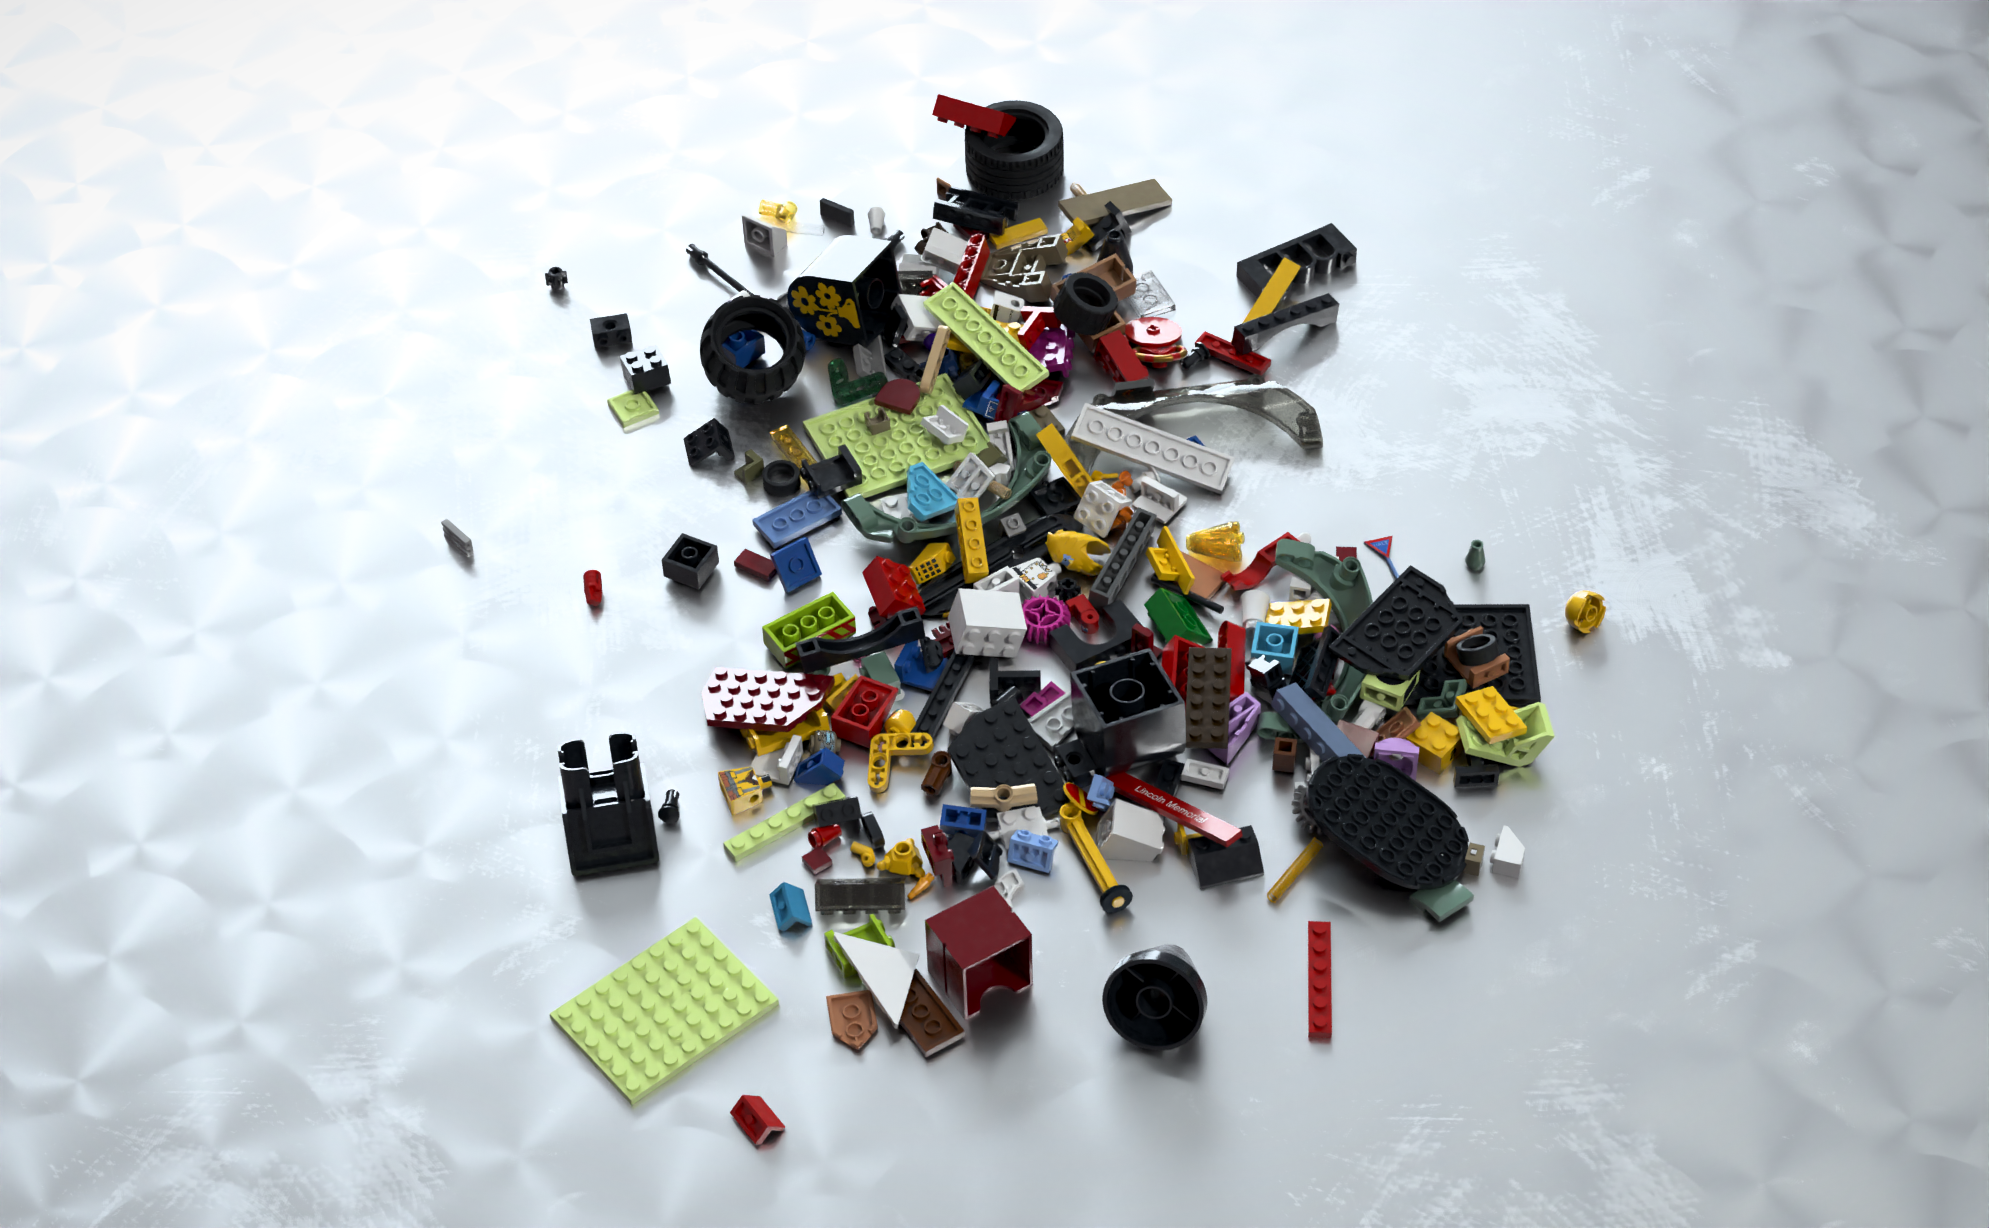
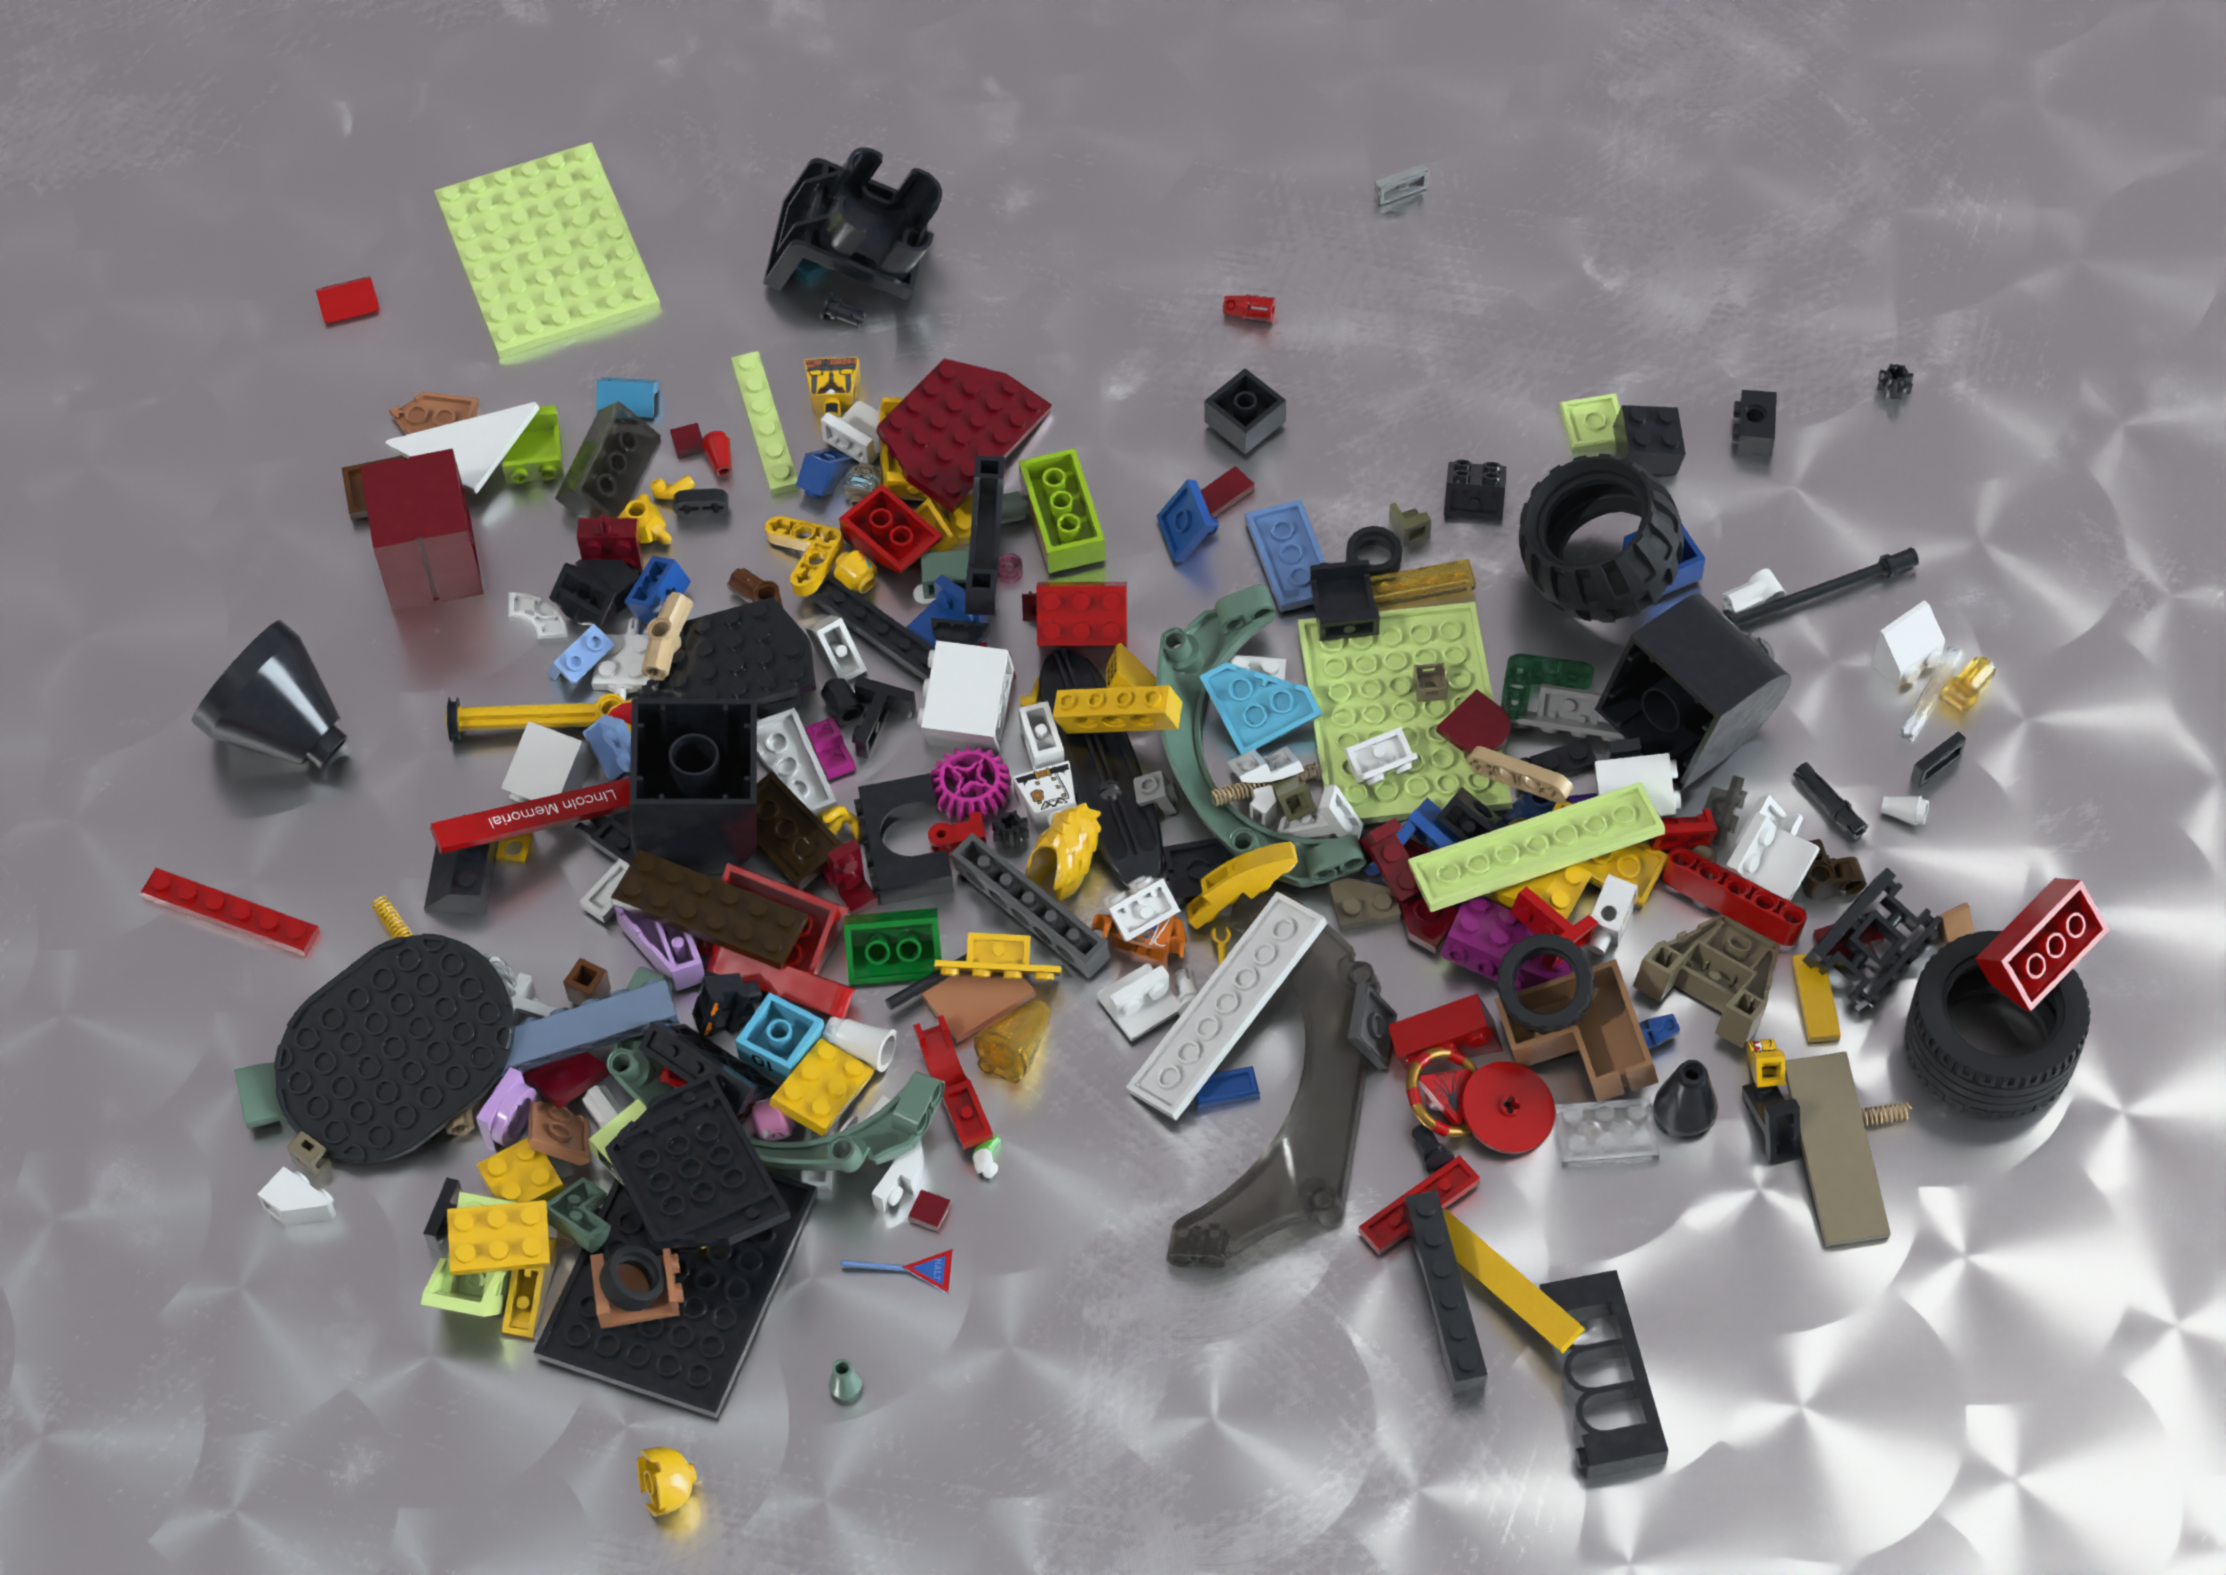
camera: 110 degrees right, 10 degrees up
black brick [812,796,862,827] -> none

